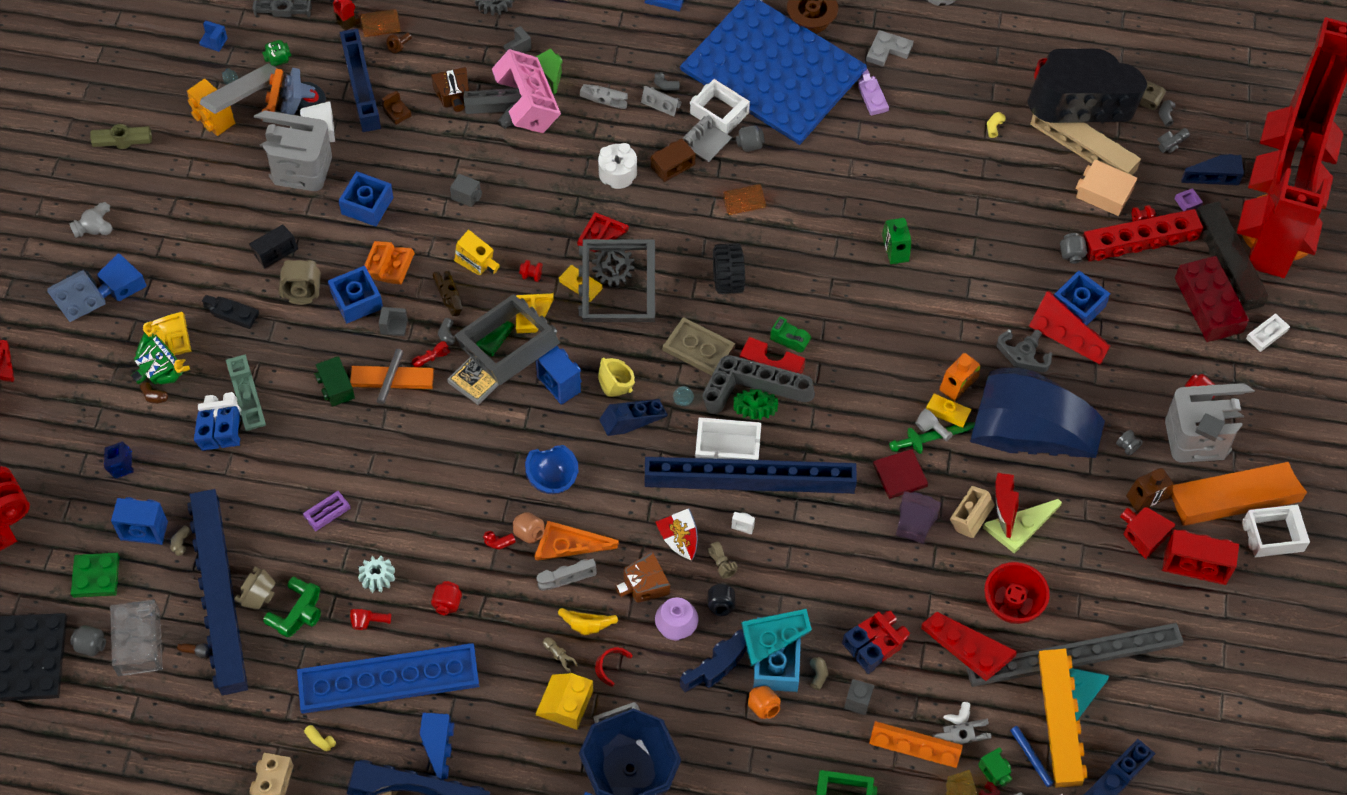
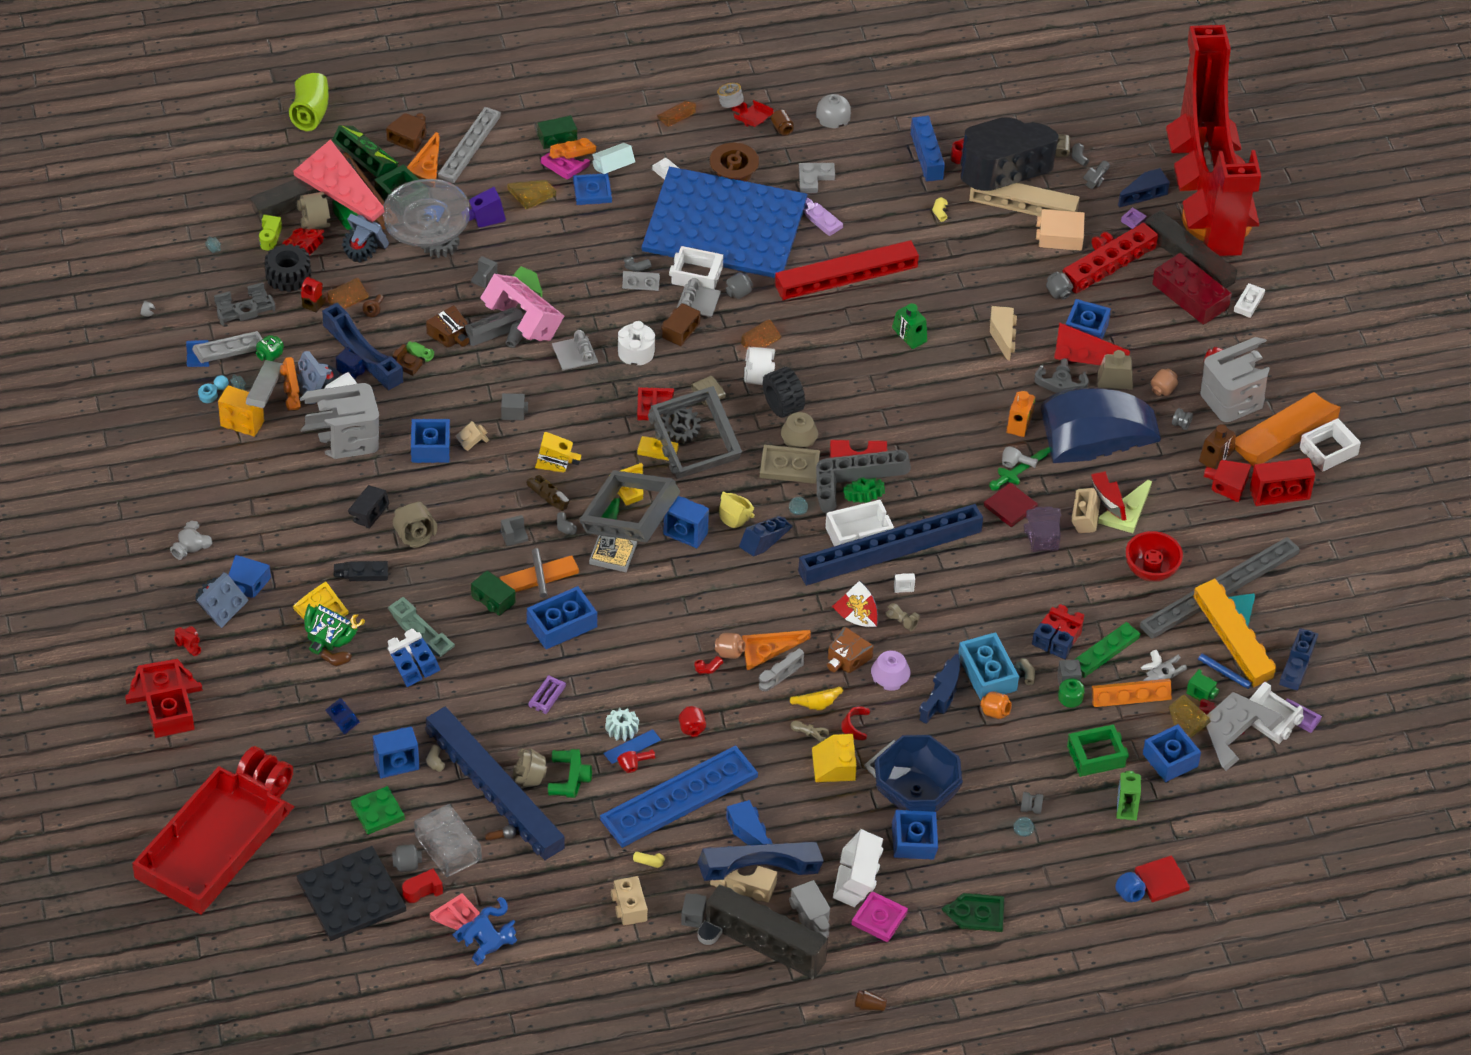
camera: 25 degrees left, 10 degrees down
olive piece [90,124,152,149] -> none
blue brick [328,266,383,324] -> none
orange slope [364,241,415,285] -> none
red piece [412,341,450,368] -> none
red wheel [519,260,543,282] -> none
blue cylinder [525,445,579,495] -> none
light grey hinge [580,84,628,109] -> none
black head [707,583,736,616] -> none
teal wing [741,609,812,666] -> none
green leg [770,316,811,353] -> none
red wing [921,612,1017,681] -> none
yellow plate [926,394,972,428] -> none
dark grey tile [1195,413,1225,442] -> none
none -> red plate [174,626,201,656]
none -> light grey tile [192,331,262,363]
none -> medium azure plate [198,375,229,403]
none -> clear blue brick [335,347,366,379]
none -> red leg [402,868,443,903]
none -> bright green arm [407,341,434,361]
none -> coral wing [430,894,480,930]
none -> blue animal [452,897,517,966]
none -> tan bracket [456,421,489,451]
none -> blue brick [527,586,597,649]
none -> light grey hinge [552,330,598,371]
none -> blue piece [604,729,661,764]
none -> dark tan piece [691,376,725,406]
none -> white brick [744,347,775,385]
none -> red brick [775,240,919,300]
none -> dark tan cone [781,412,818,449]
none -> blue brick [910,116,945,182]
none -> tan slope [990,306,1017,360]
none -> green head [1058,678,1085,708]
none -> green plate [1074,622,1140,678]
none -> dark tan torso [1098,350,1133,390]
none -> nougat head [1151,369,1178,396]

